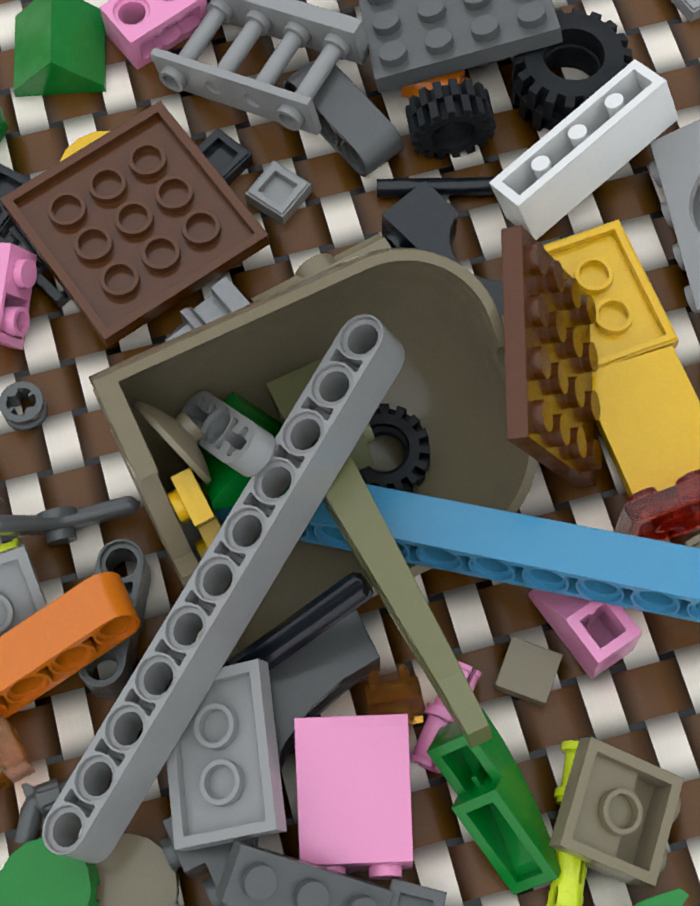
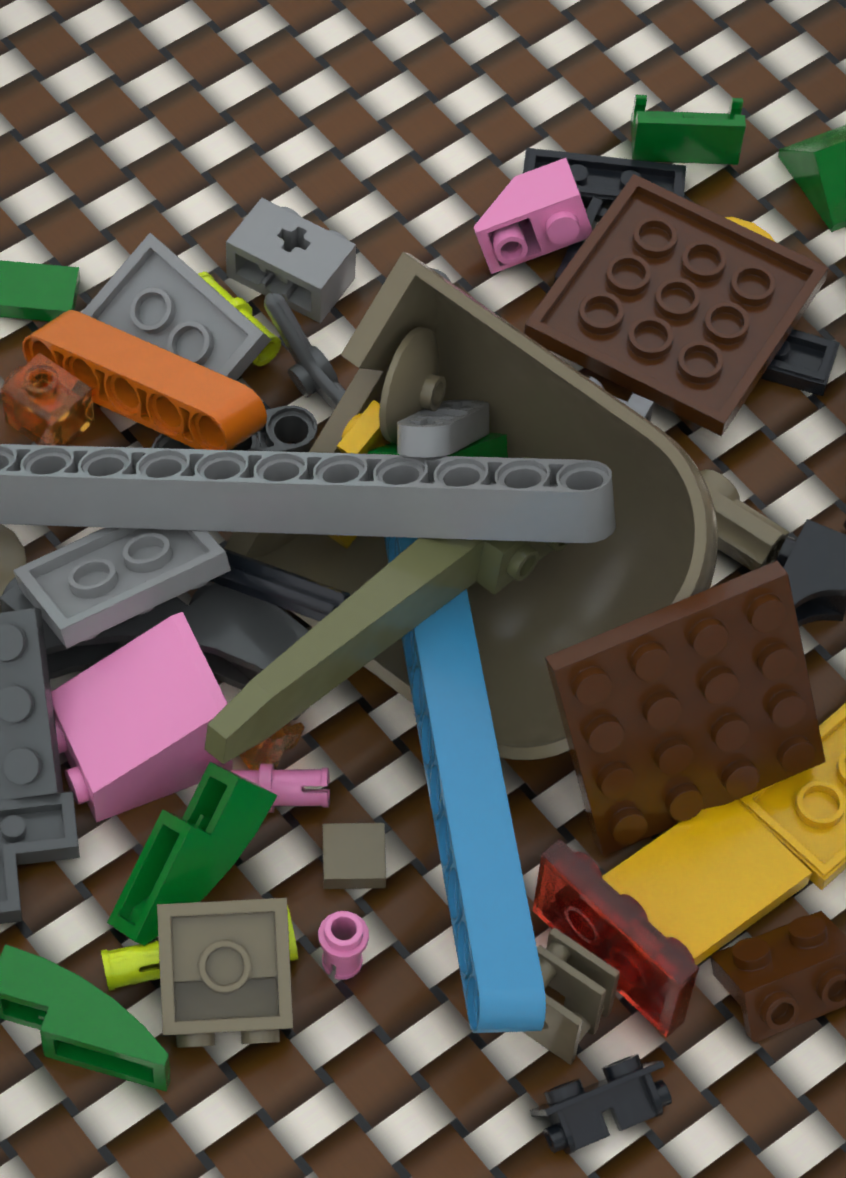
camera: 60 degrees right, 10 degrees down
light grey tile [245,160,312,226] -> none
black tyre [359,404,430,493] -> none
bright pink slope [528,589,642,680] -> none
none -> bright pink pin [318,911,369,980]

